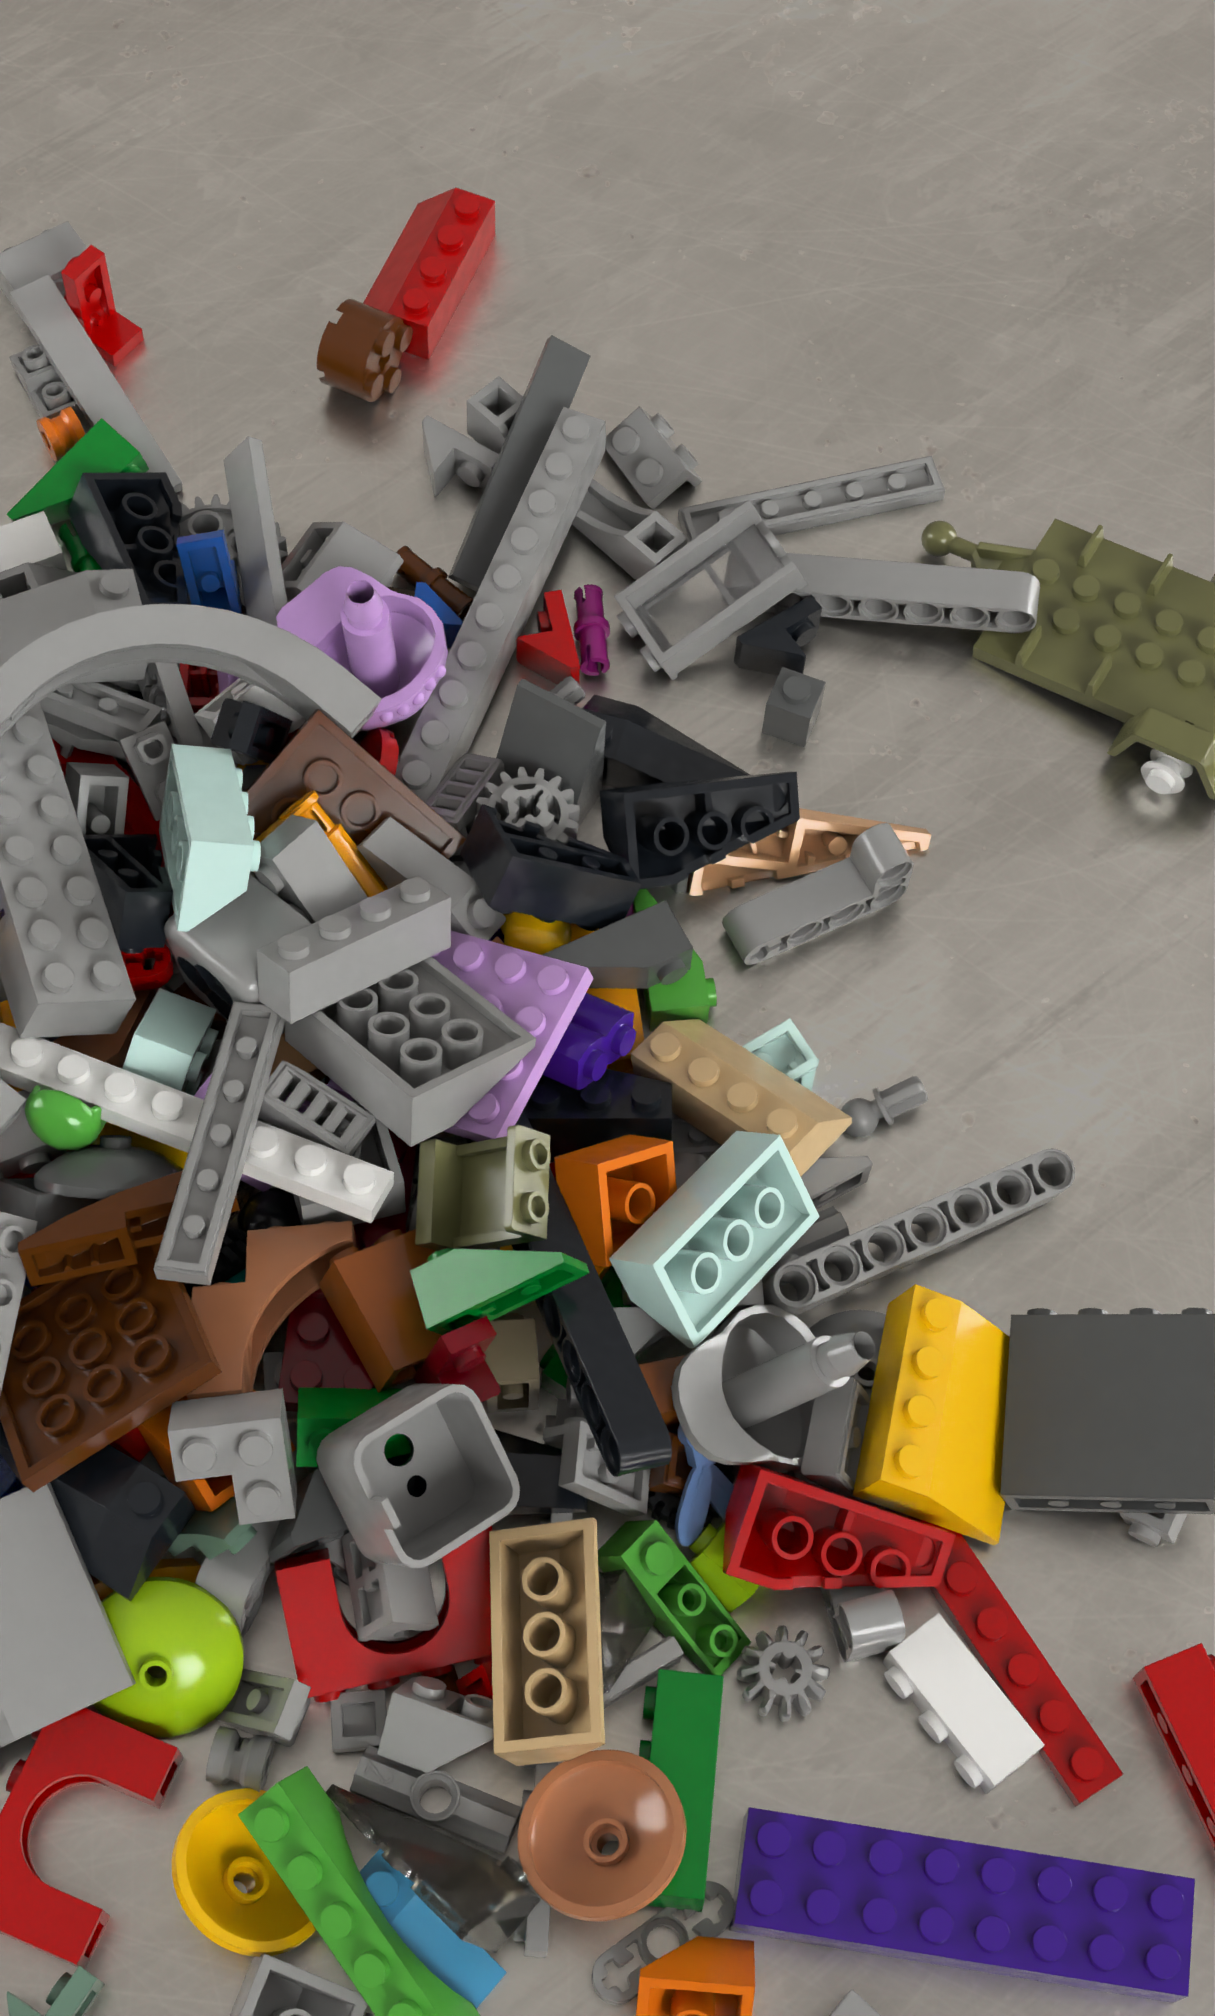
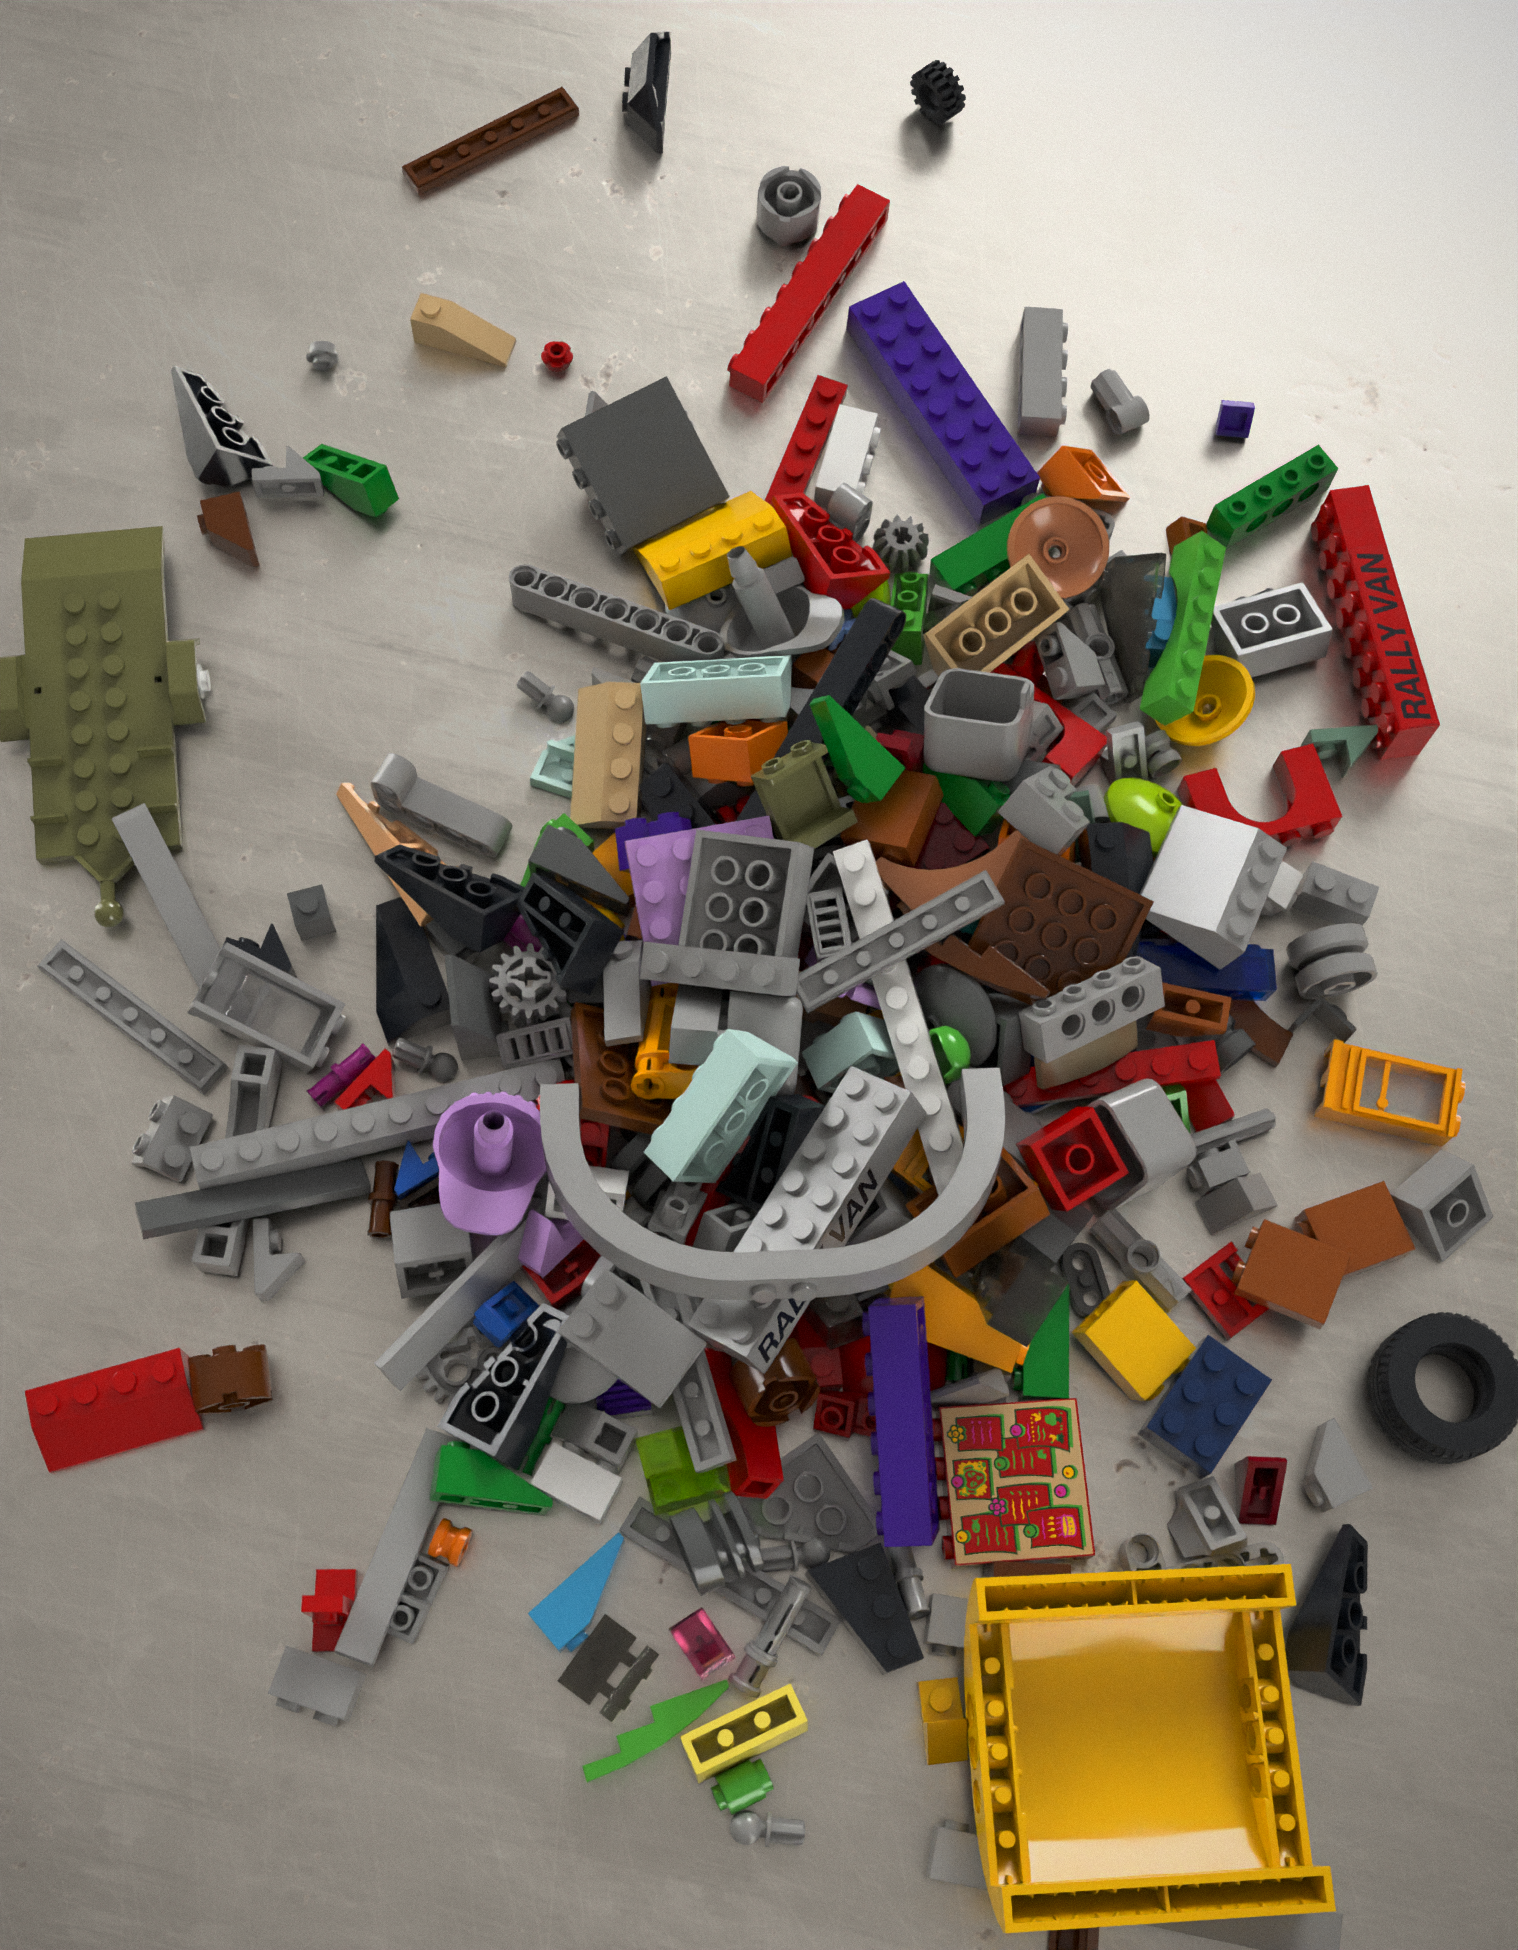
camera: 130 degrees left, 5 degrees up
black slope [211,698,293,764] -> none

